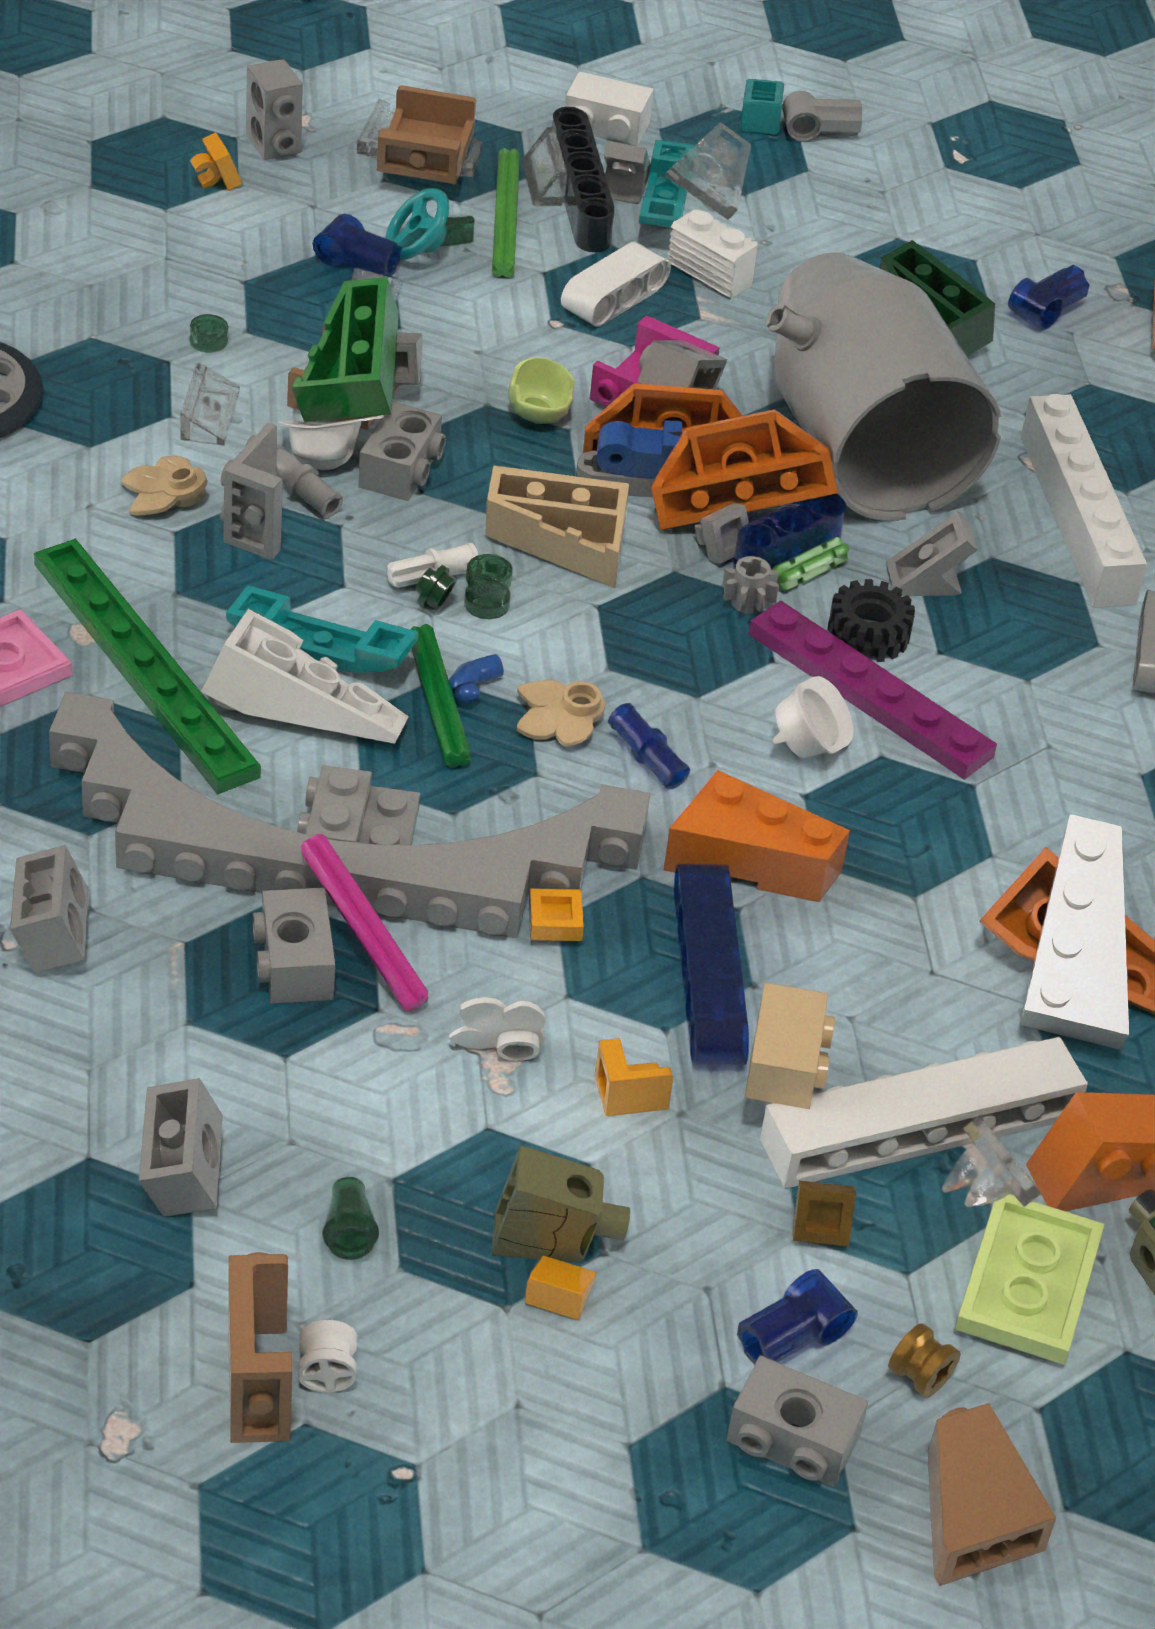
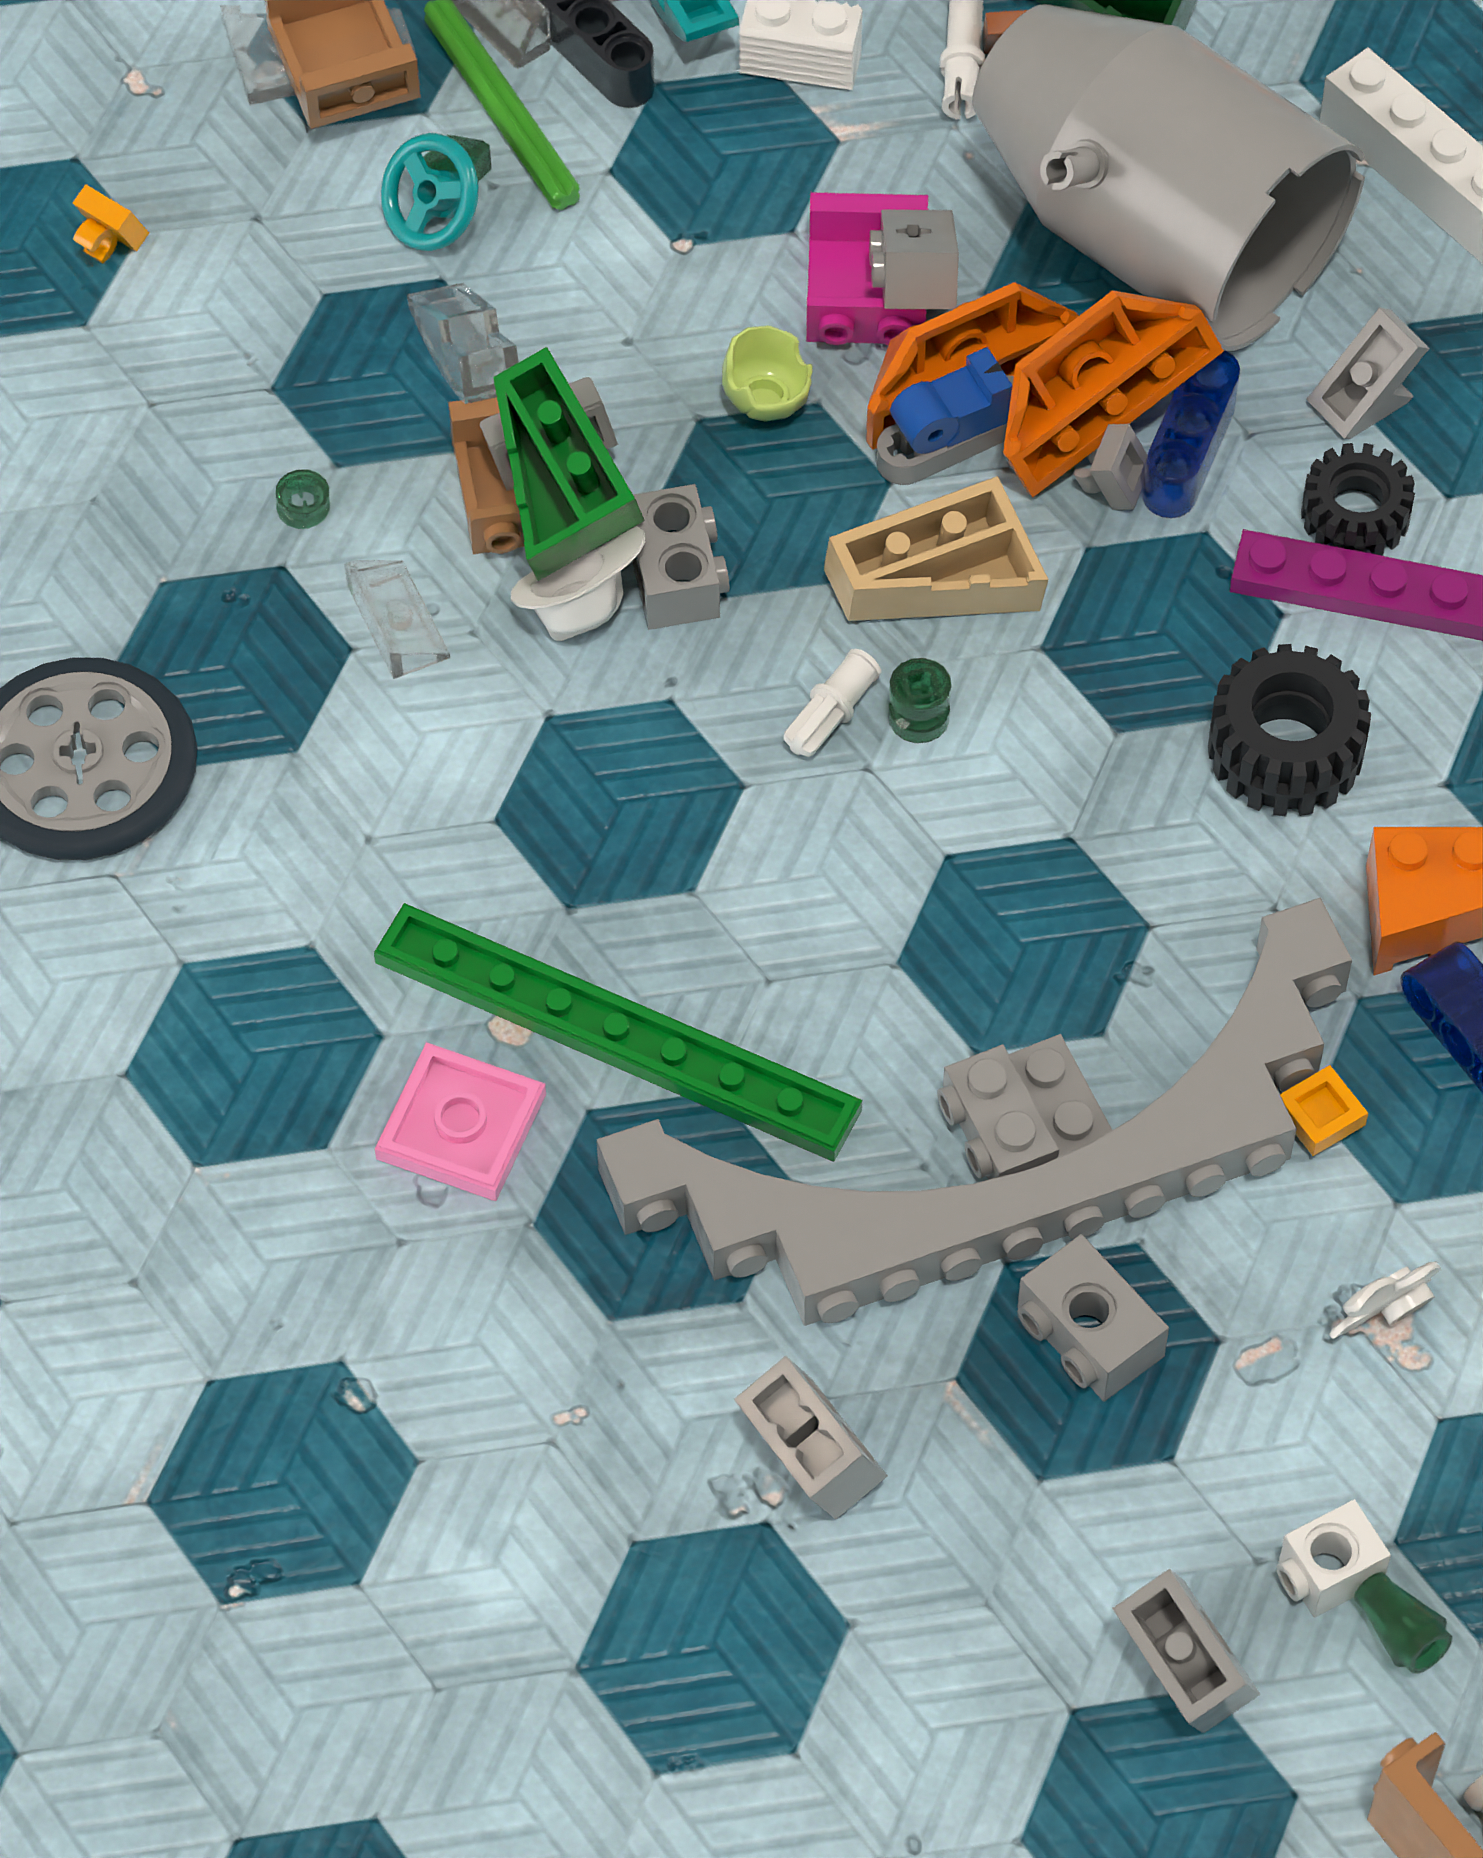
camera: 25 degrees left, 15 degrees up
tan plate [121,456,208,516] -> none
white wedge [201,609,408,744] -> none
light grey bracket [220,422,283,560] -> none
teal slope [226,585,418,673] -> none
light grey brick [246,59,303,160] -> none
light grey pin [276,445,343,518] -> none
dark pink axle [301,834,429,1012] -> none
clear blue piece [312,213,402,279] -> none
green axle [411,624,471,768] -> none
dark green plate [415,565,457,610] -> none
blue arm [449,654,504,705] -> none
tan plate [517,680,605,747] -> none
white beam [561,241,671,327] -> none
clear blue pin [608,703,691,789] -> none
light grey gear [722,556,779,614] -> none
bright green axle [772,537,849,591] -> none
white piece [772,676,854,758] -> none
none -> black tyre [1208,644,1371,816]
none -> white brick [1277,1499,1391,1618]

